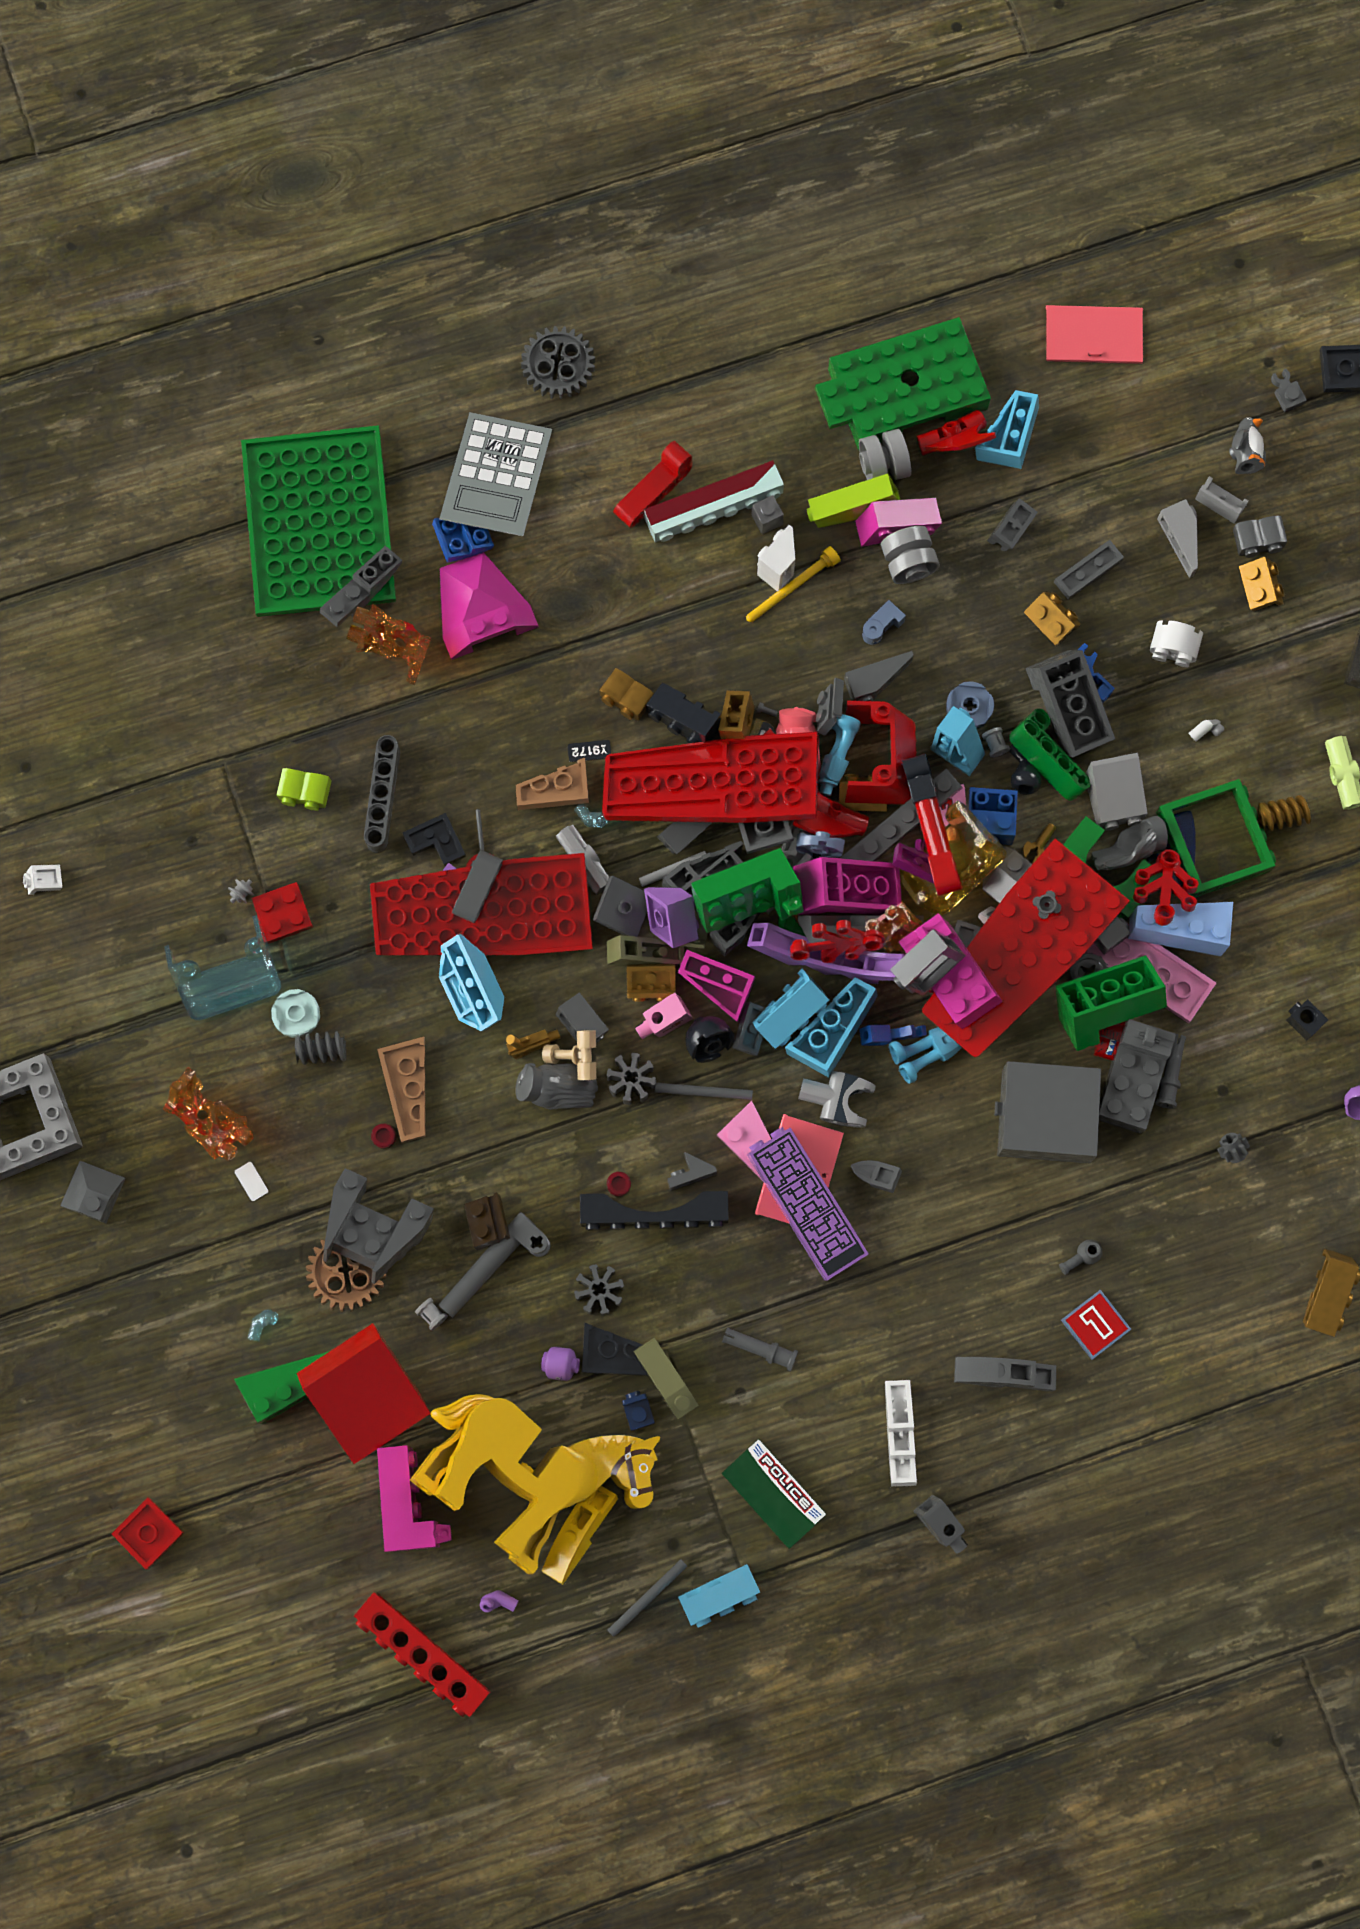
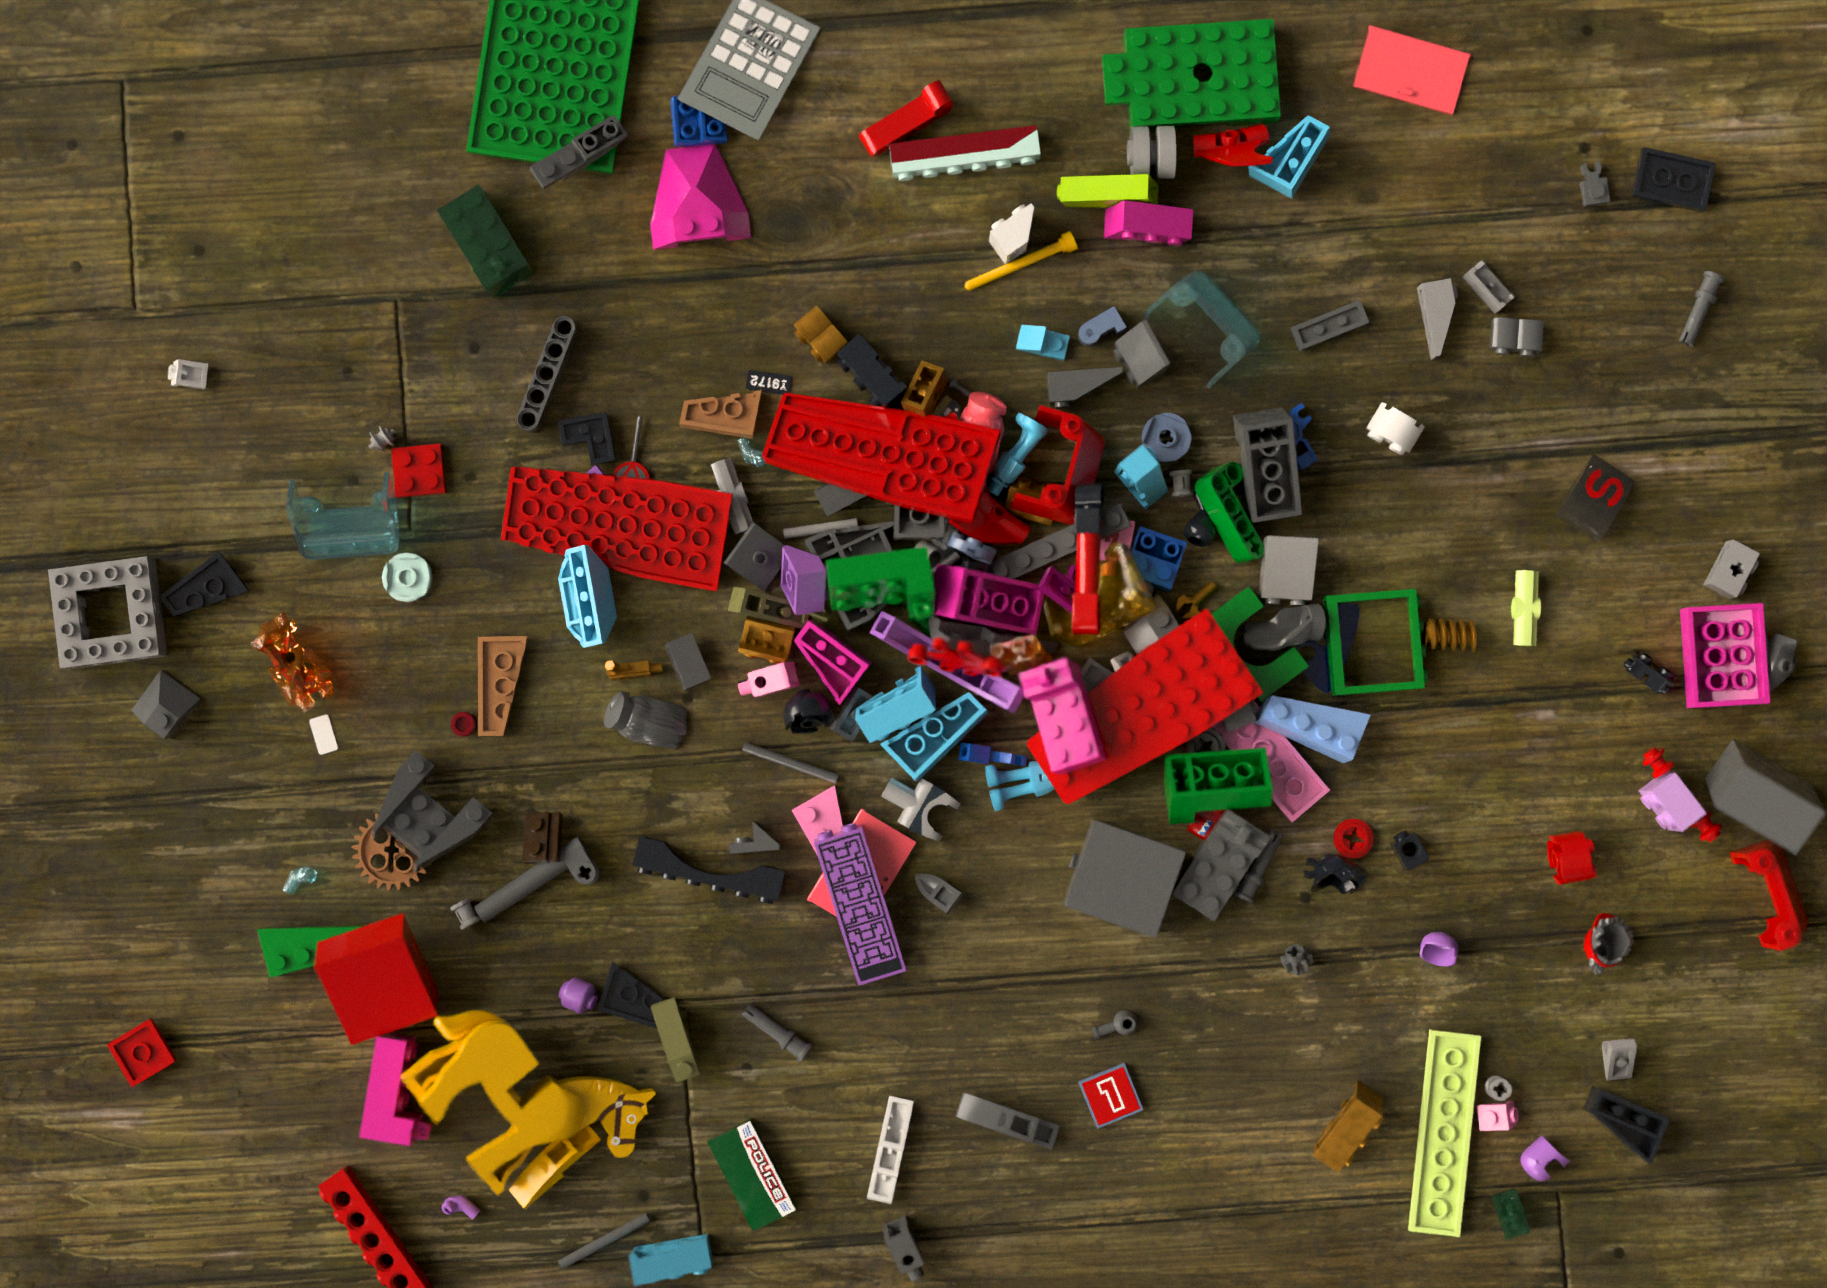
camera: 20 degrees right, 10 degrees up
lime brick [277,768,331,811] -> none
dark grey piece [295,1031,347,1065] -> none
clear orange hips [346,604,431,685] -> none
dark grey beam [452,850,503,923] -> none
tan bar [542,1030,596,1080] -> none
dark grey gear [574,1264,624,1316] -> none
flat silver gear [607,1053,656,1105] -> none
dark red tile [607,1172,631,1197] -> none
dark blue bracket [622,1391,655,1431] -> none
flat silver brick [752,495,784,535] -> none
dark grey plate [815,678,844,736] -> none
light grey wheel [881,526,940,584] -> none
window [890,929,966,996] -> none
dark grey hinge [987,498,1038,551] -> none
pearl gold bracket [1024,592,1080,646] -> none
dark grey plate [1033,891,1061,919] -> none
red plant [1133,850,1199,926] -> none
white arm [1189,719,1224,742] -> none
dark grey animal [1229,418,1266,474] -> none
bracket [1239,557,1285,611] -> none
none -> black wing [159,552,251,617]
none -> clear green hinge [437,184,535,299]
none -> medium azure slope [1016,325,1070,361]
none -> slope [1113,319,1170,389]
none -> clear light blue windscreen [1143,271,1260,389]
none -> black helmet [1304,853,1369,894]
none -> red gear [1333,819,1373,858]

